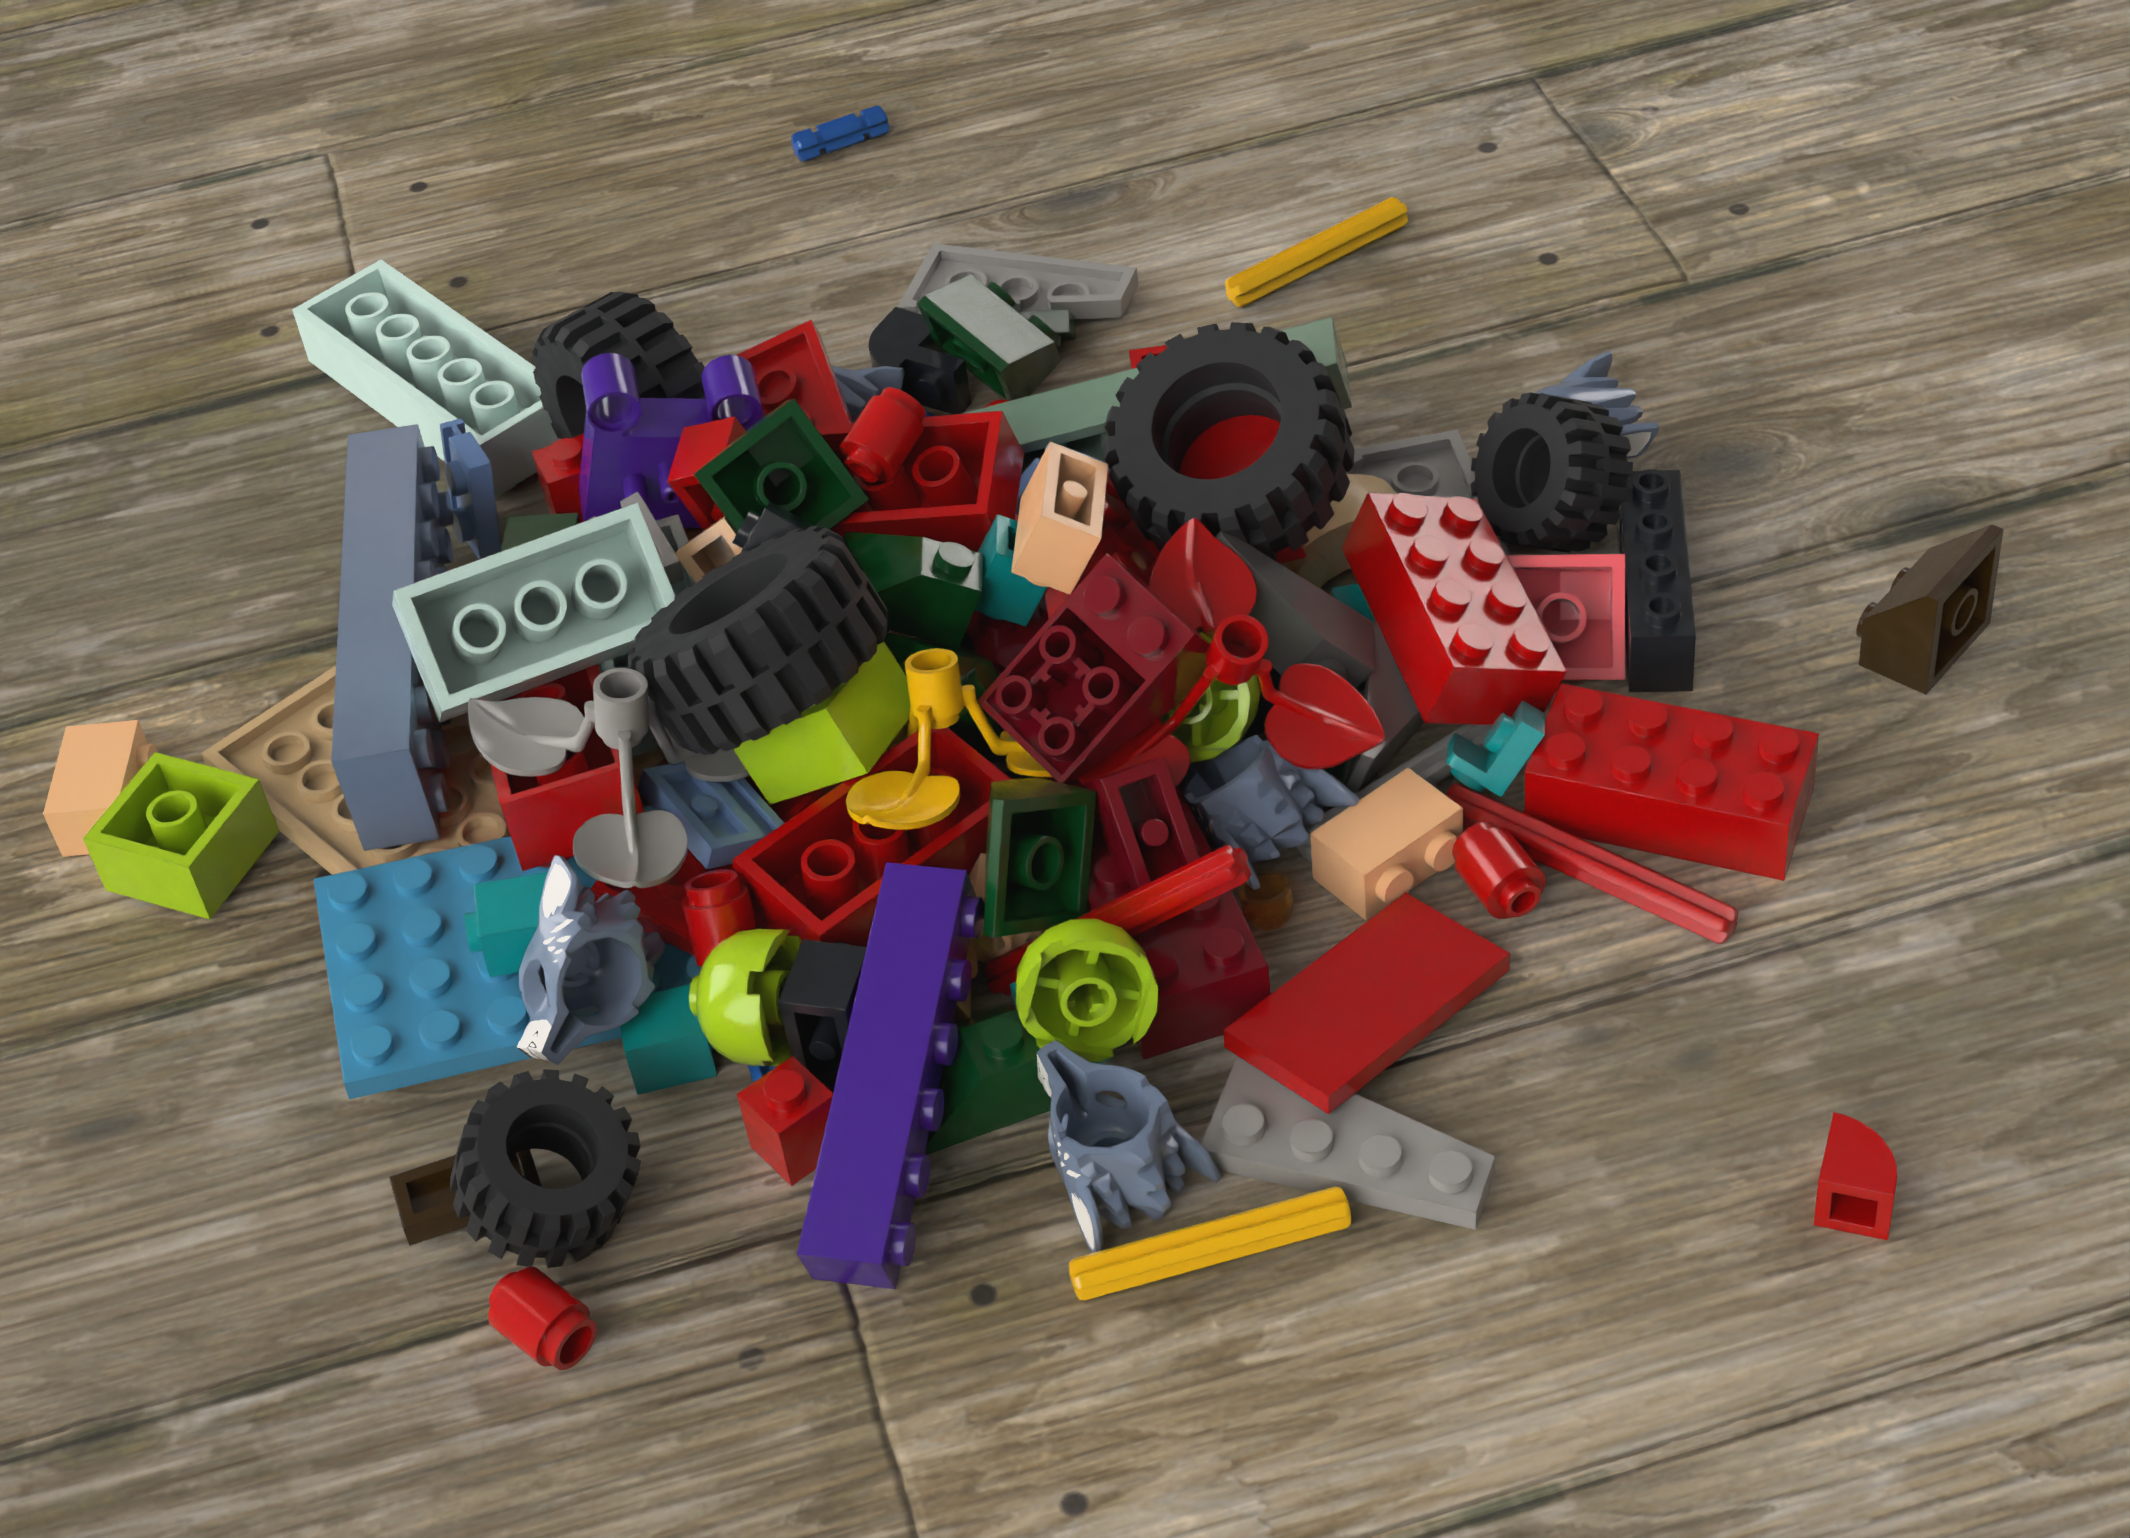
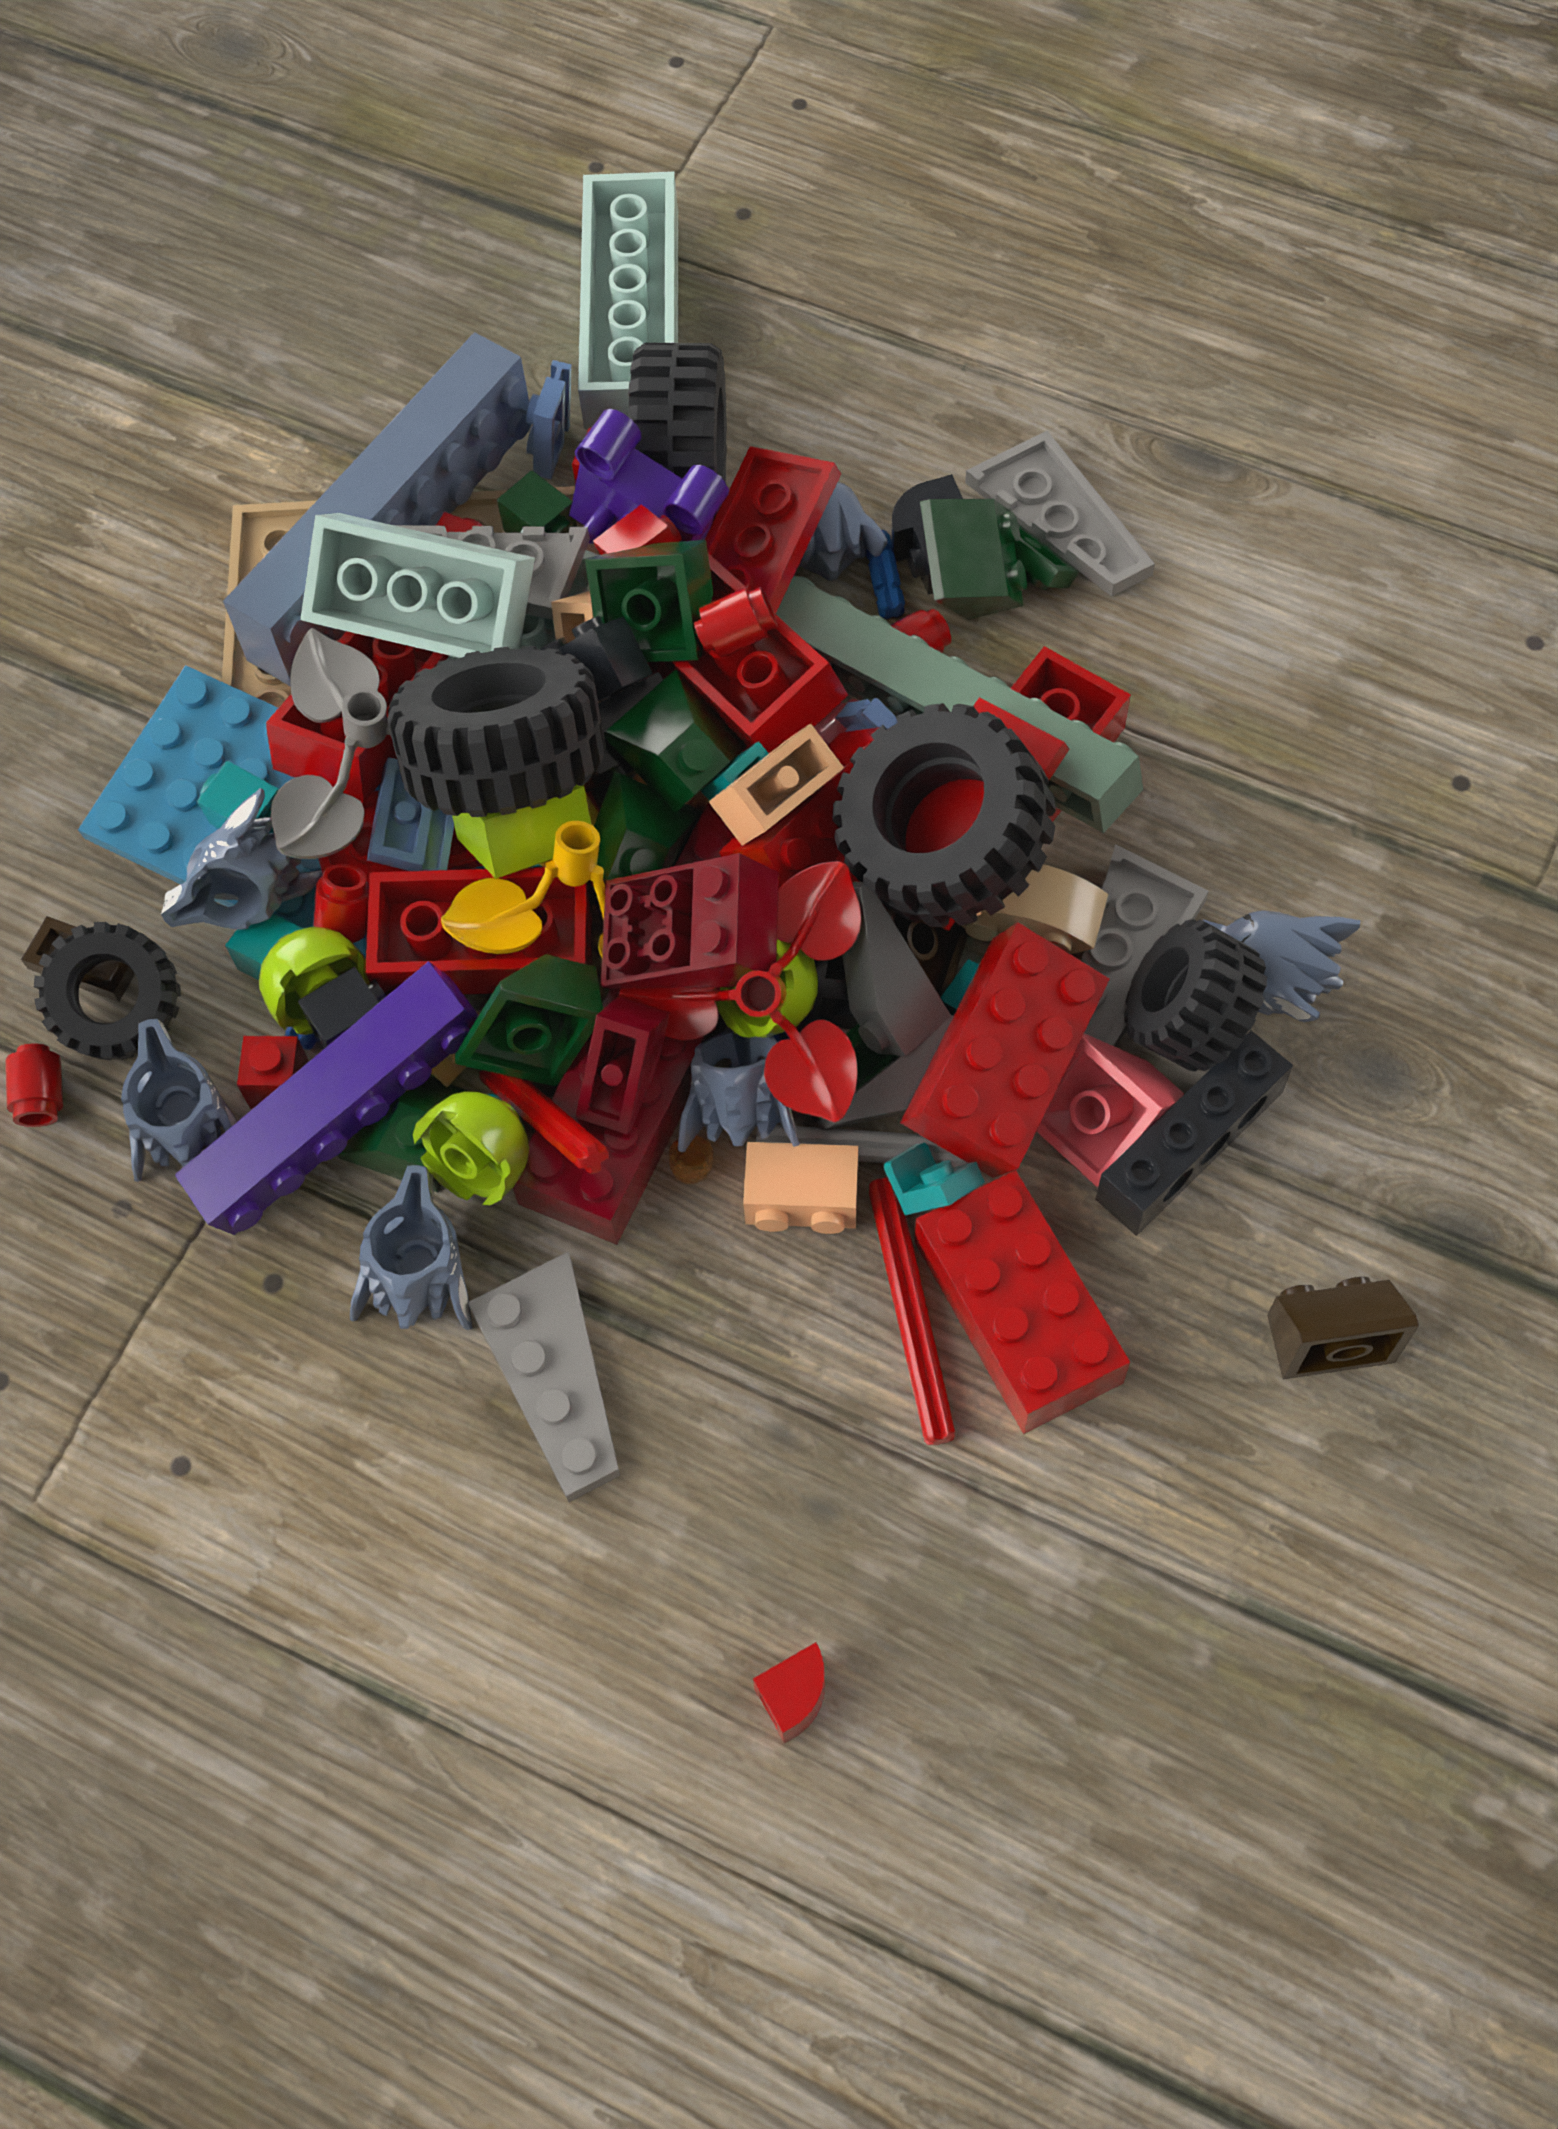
camera: 40 degrees right, 20 degrees up
light nougat brick [43,720,158,857] -> none
lime brick [83,752,279,919] -> none
blue axle [791,105,889,162] -> none
yellow axle [1069,1186,1351,1301] -> none
red tile [1224,892,1510,1114] -> none
yellow axle [1225,197,1408,307] -> none
red brick [1452,822,1546,919] -> none
none -> sand blue piece [121,1019,238,1182]

